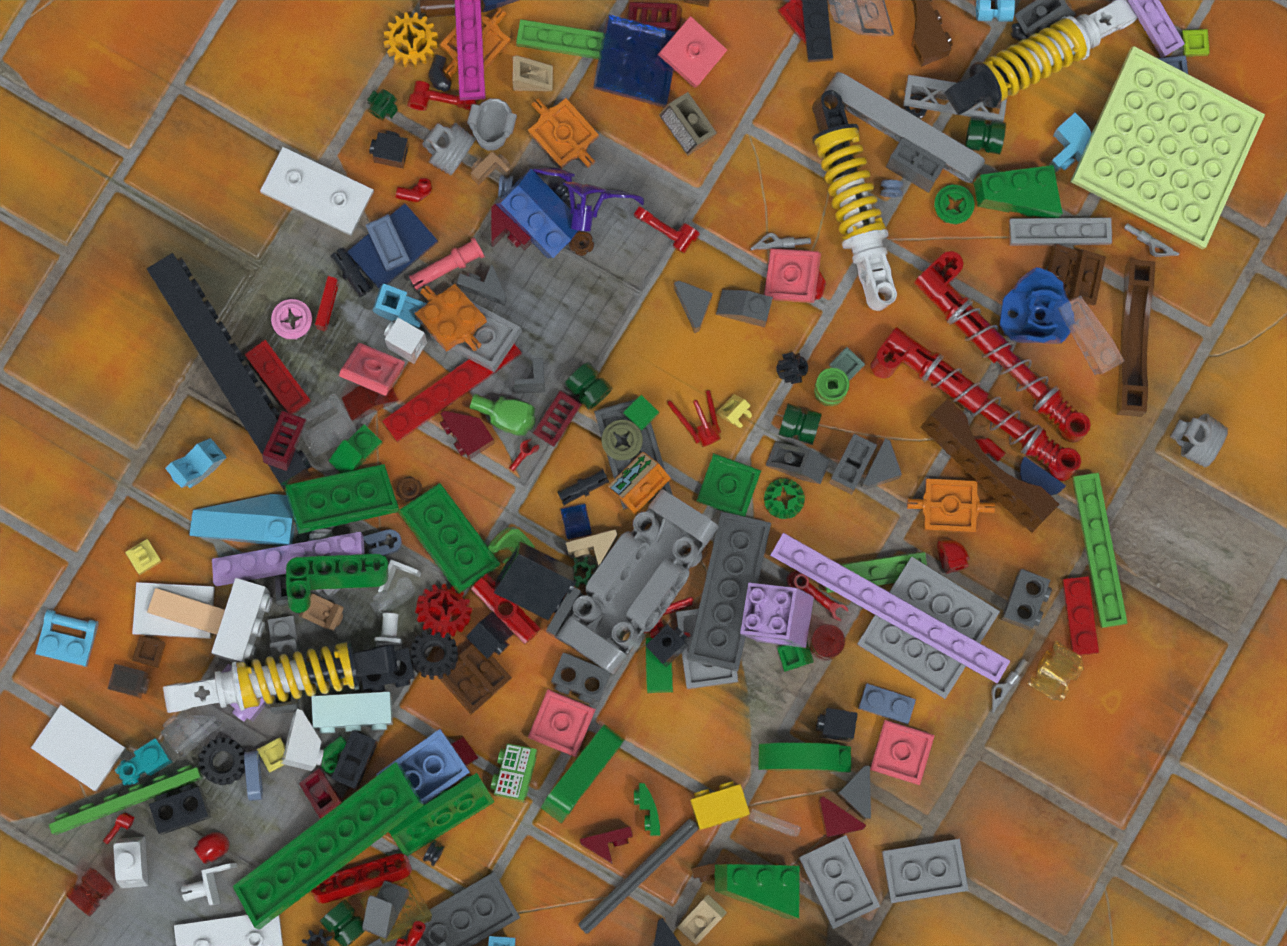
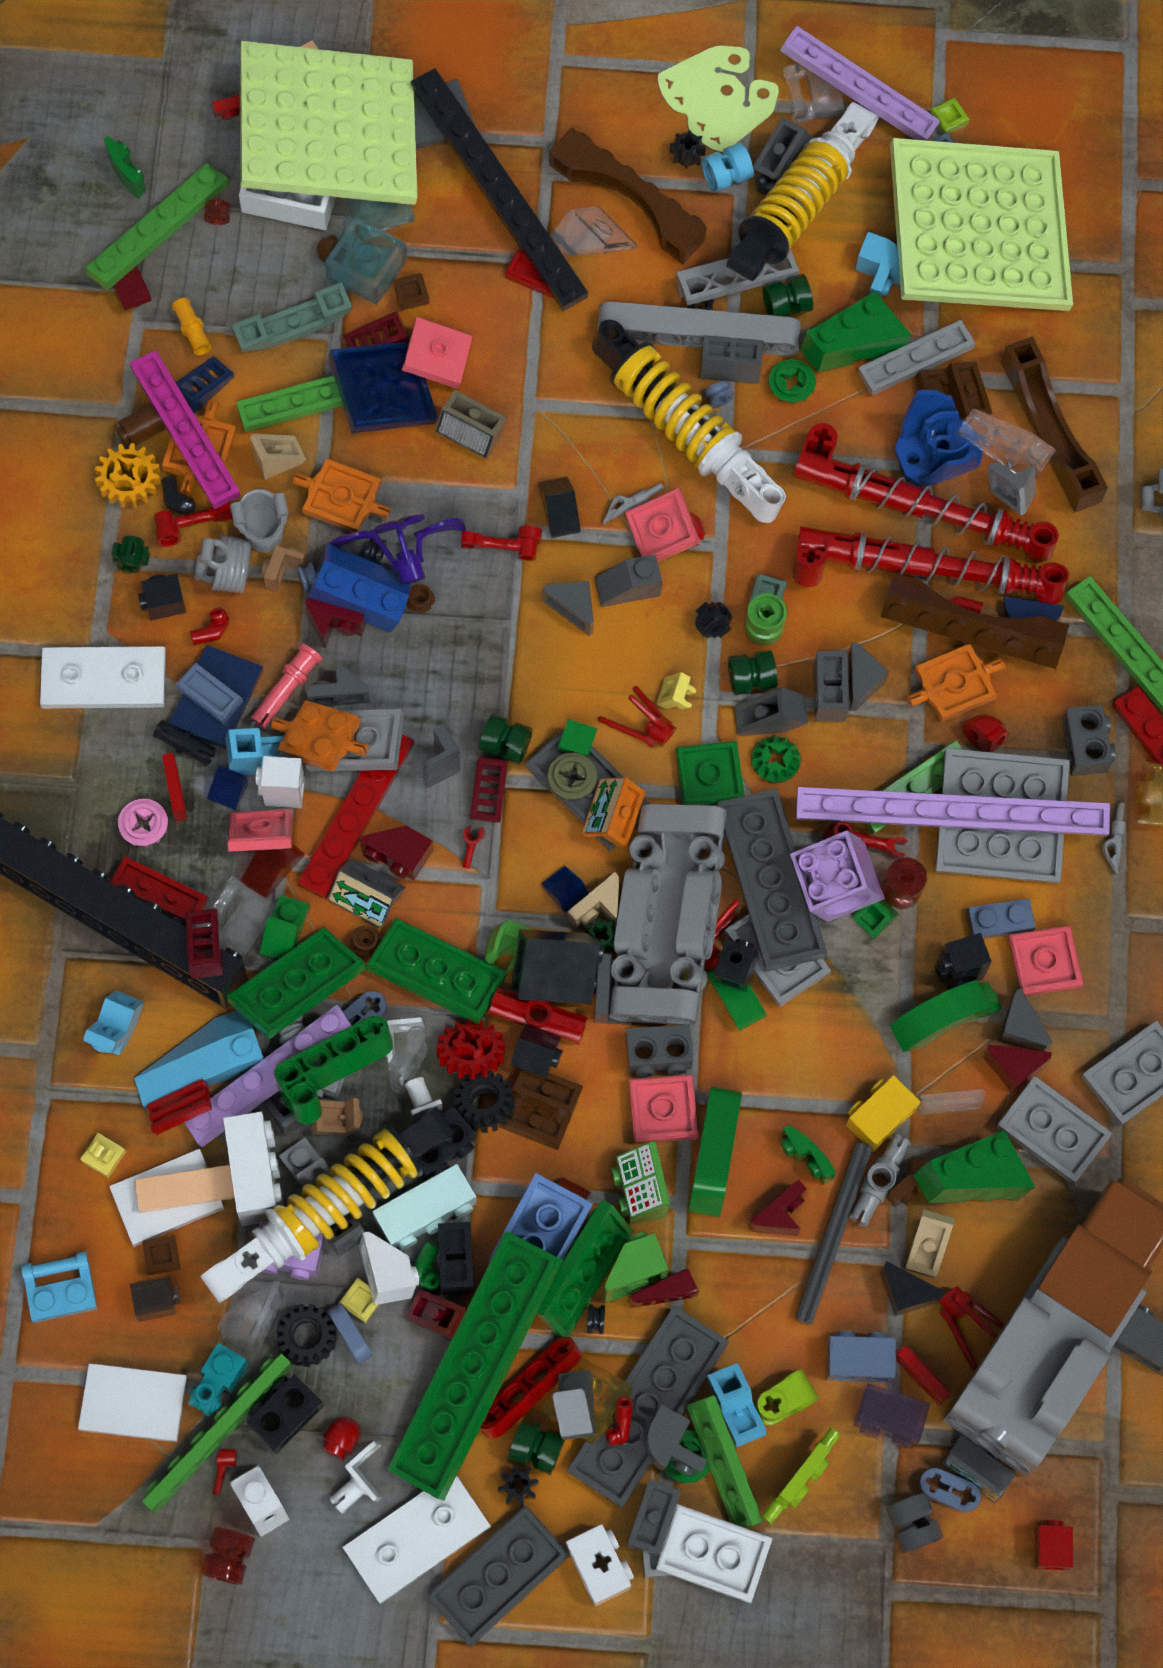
camera: 25 degrees left, 10 degrees down
bright green piece [470,394,536,436] -> none
black pin [557,468,610,506] -> none
light grey hand [1124,223,1180,257] -> none
none -> red tile [147,1079,212,1135]
none -> clear blue slope [207,765,248,811]
none -> panel [328,858,405,928]
none -> black slope [538,477,581,538]
none -> bright green slope [603,1232,669,1304]
none -> dark red slope [628,1269,699,1308]
none -> light grey pin [849,1134,911,1227]
none -> light grey slope [988,462,1036,515]

